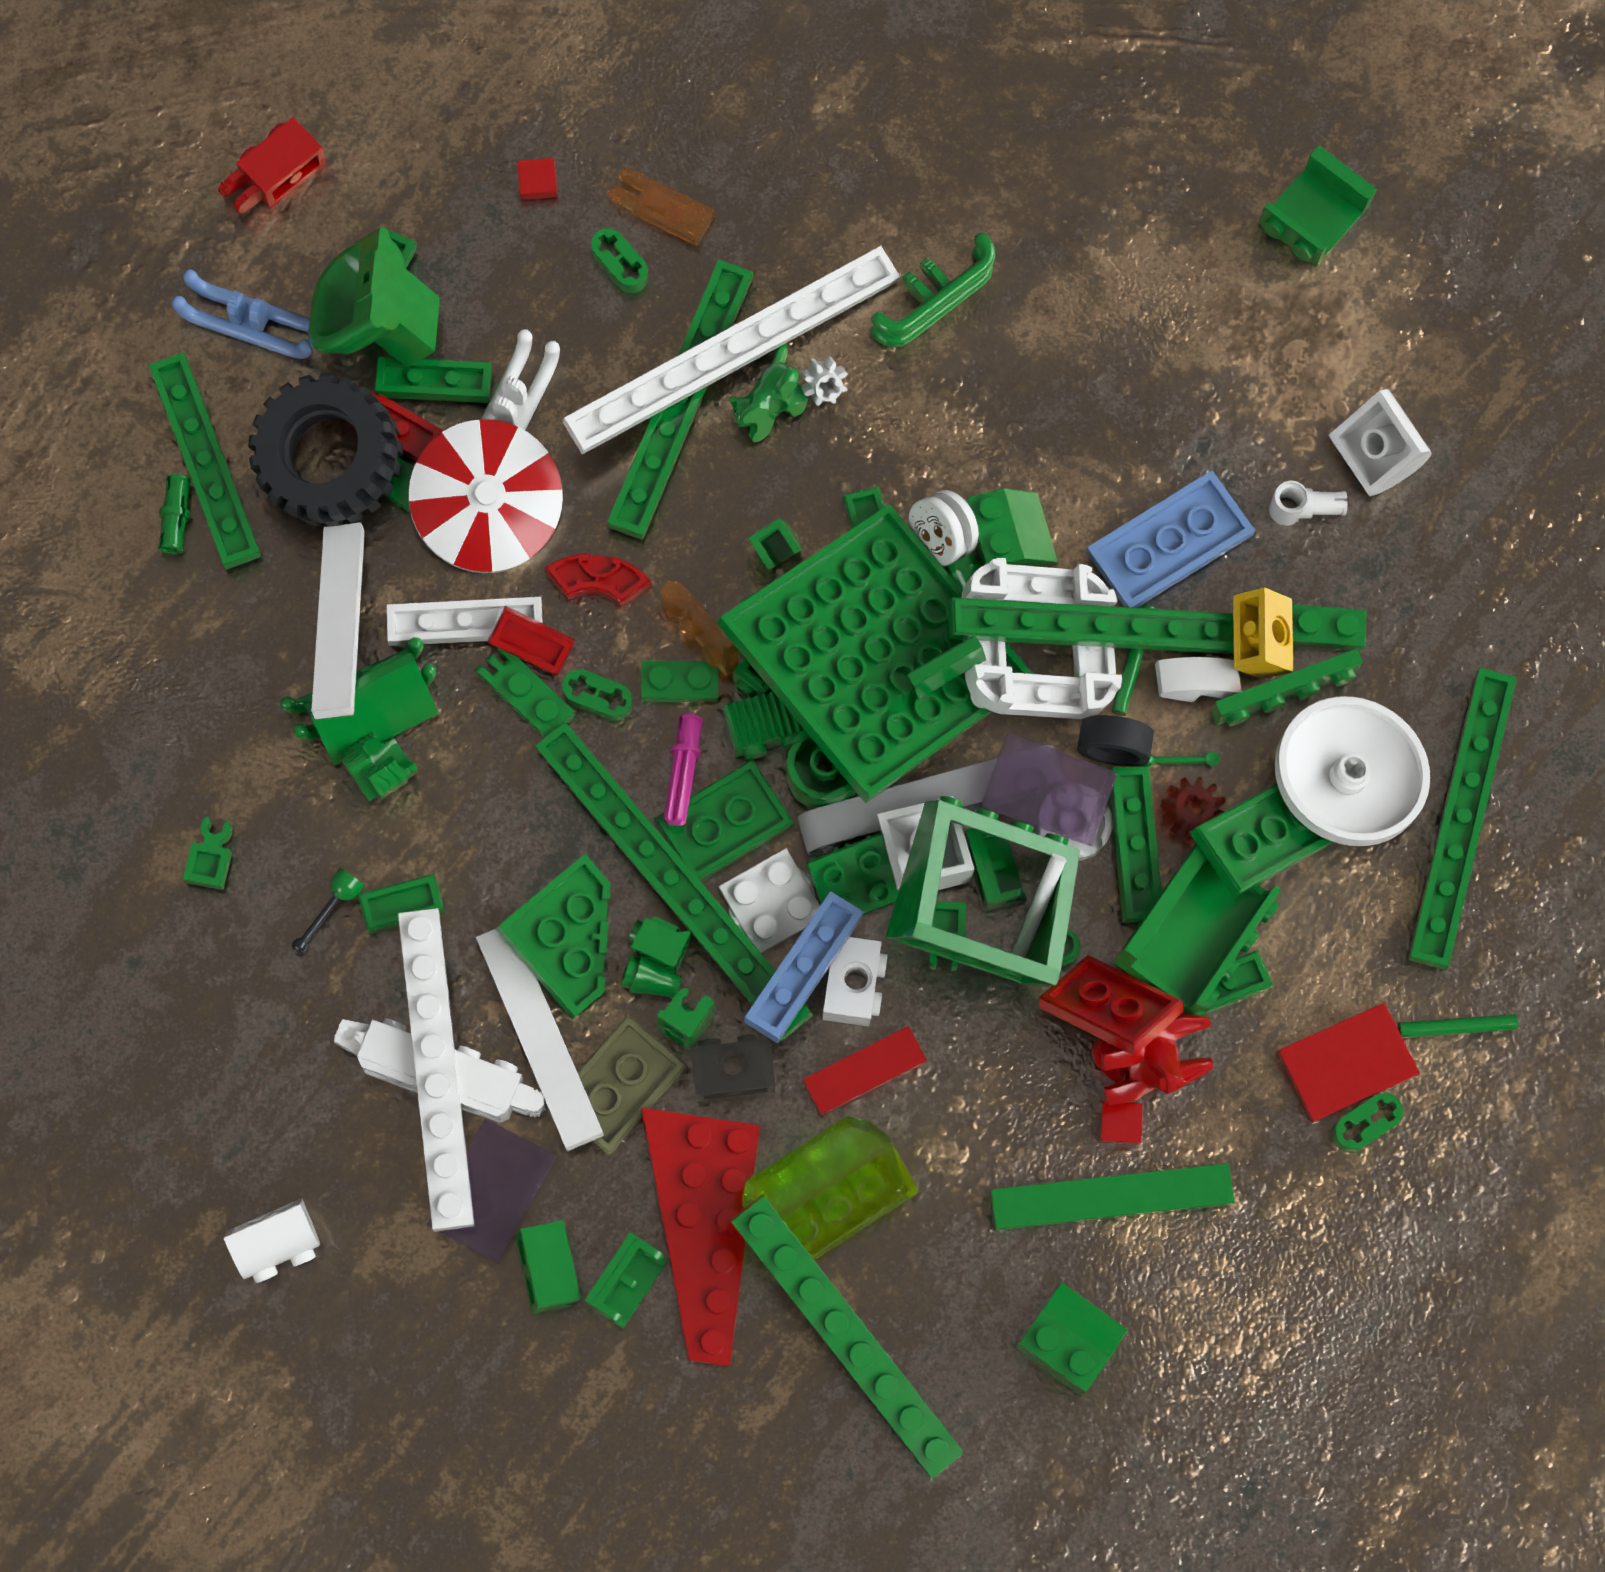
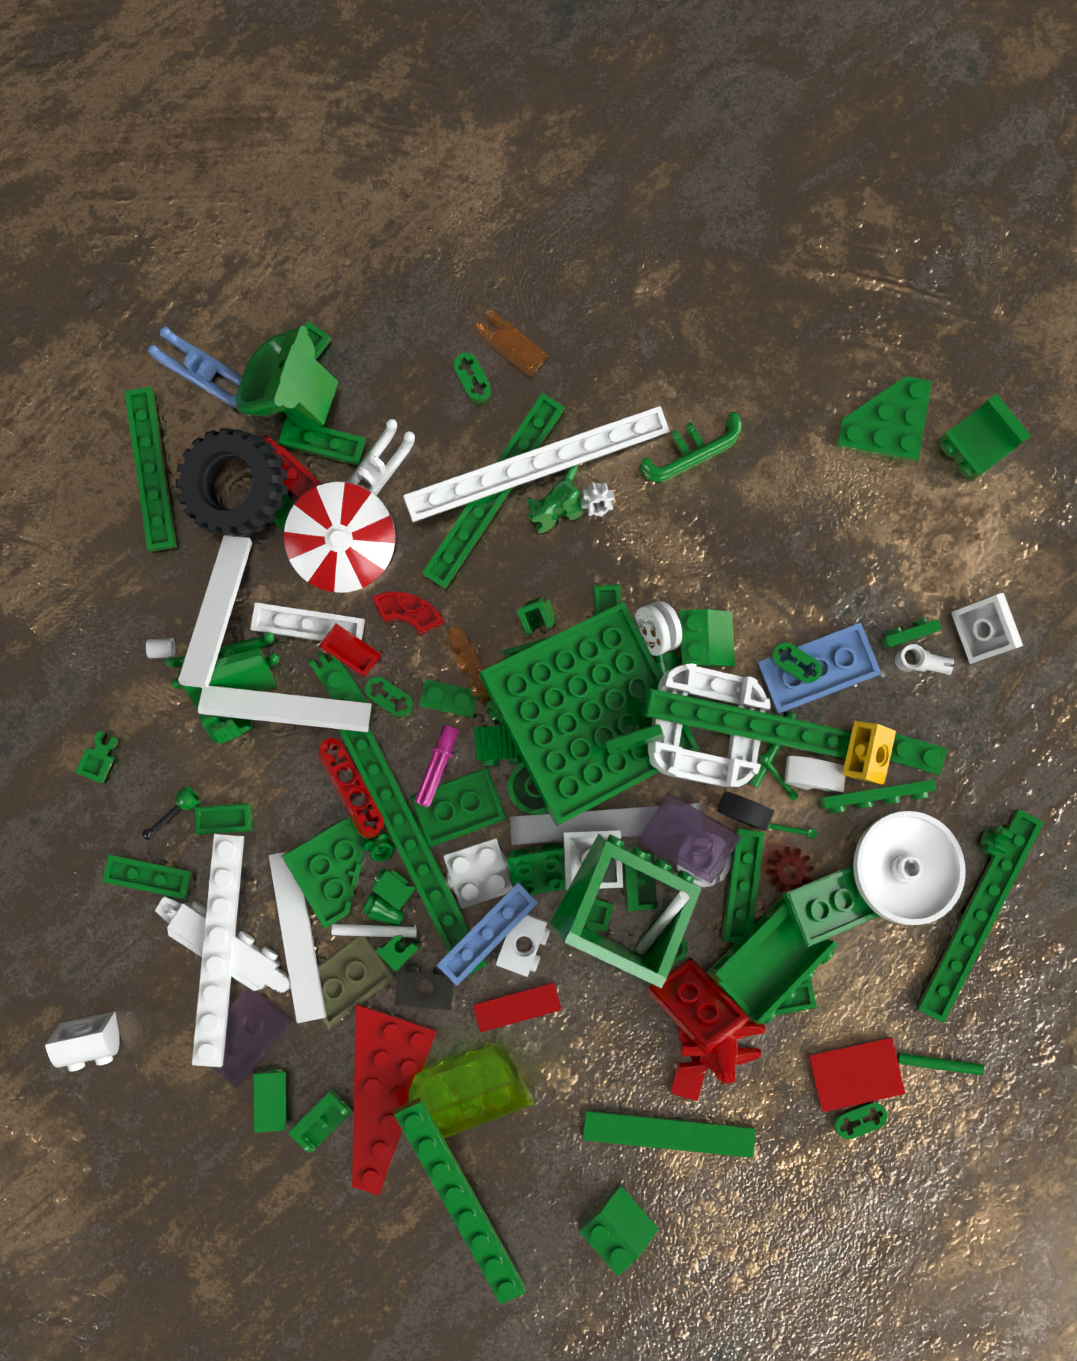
camera: 20 degrees right, 10 degrees up
green pin [158,474,191,554] -> none
red hinge [218,117,327,214] -> none
red tile [517,158,557,200] -> none
none -> green plate [102,854,193,899]
none -> white hinge [146,638,175,659]
none -> white tile [198,686,372,732]
none -> red beam [318,738,384,838]
none -> white bar [332,924,417,938]
none -> green plate [364,833,396,861]
none -> green hinge [758,753,798,801]
none -> green beam [771,643,822,684]
none -> green plate [836,376,932,462]
none -> green plate [880,617,942,650]
none -> green plate [980,826,1013,856]

